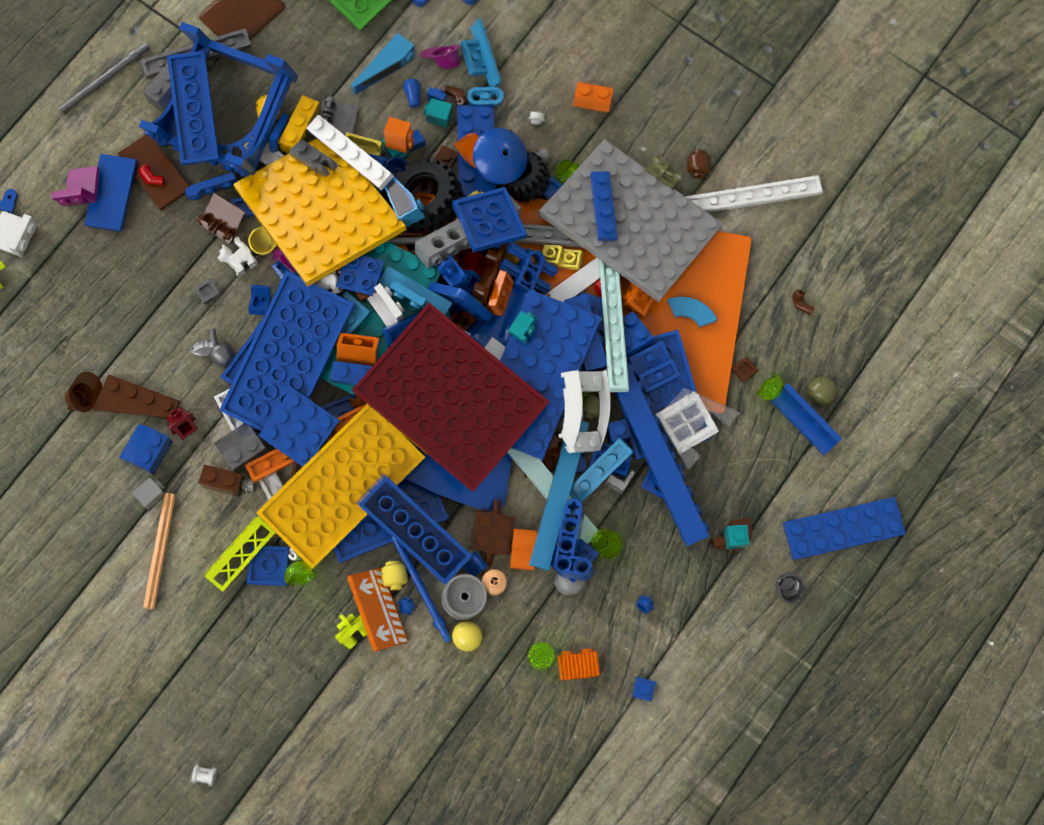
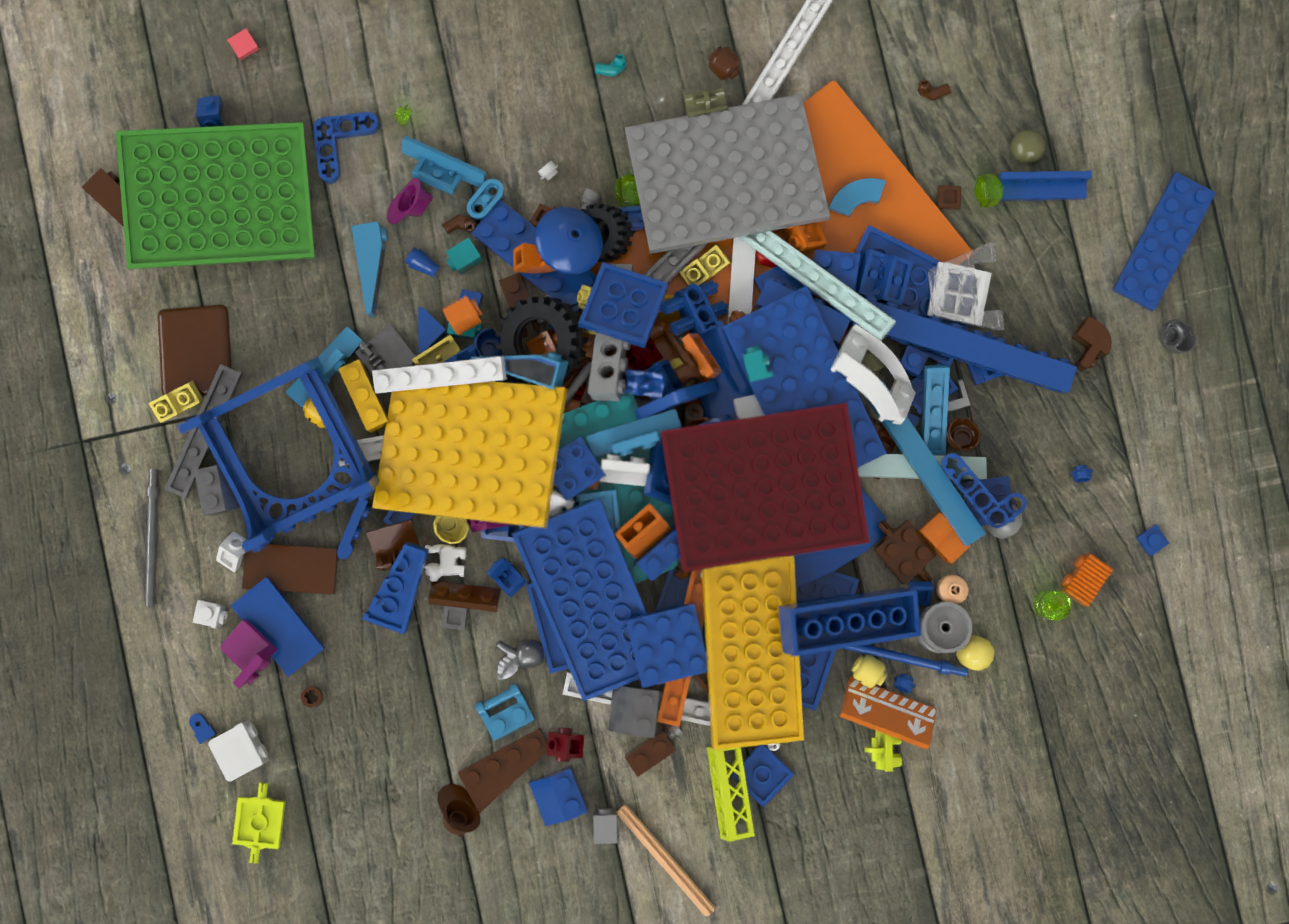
camera: 45 degrees left, 10 degrees up
red arm [139,164,165,185] -> none
blue plate [167,50,220,166] -> none
blue tile [269,113,289,153] -> none
clear neon green hair [284,561,316,587] -> none
dark grey hinge [289,139,338,177] -> none
blue plate [427,87,447,102] -> none
orange brick [573,81,613,113] -> none
blue plate [590,172,618,241] -> none
clear neon green hair [591,528,623,560] -> none
teal brick [724,525,750,549] -> none
none -> light yellow slope [149,380,204,423]
none -> white bracket [192,600,228,629]
none -> white bracket [216,532,246,573]
none -> dark azure bracket [286,327,363,407]
none -> reddish brown bush [301,687,323,707]
none -> blue wing [362,542,429,634]
none -> clear neon green plate [393,105,413,126]
none -> blue slope [418,307,447,354]
none -> reddish brown plate [428,581,501,612]
none -> dark azure plate [475,683,535,741]
none -> teal arm [595,54,627,77]
none -> reddish brown hair [946,417,981,452]

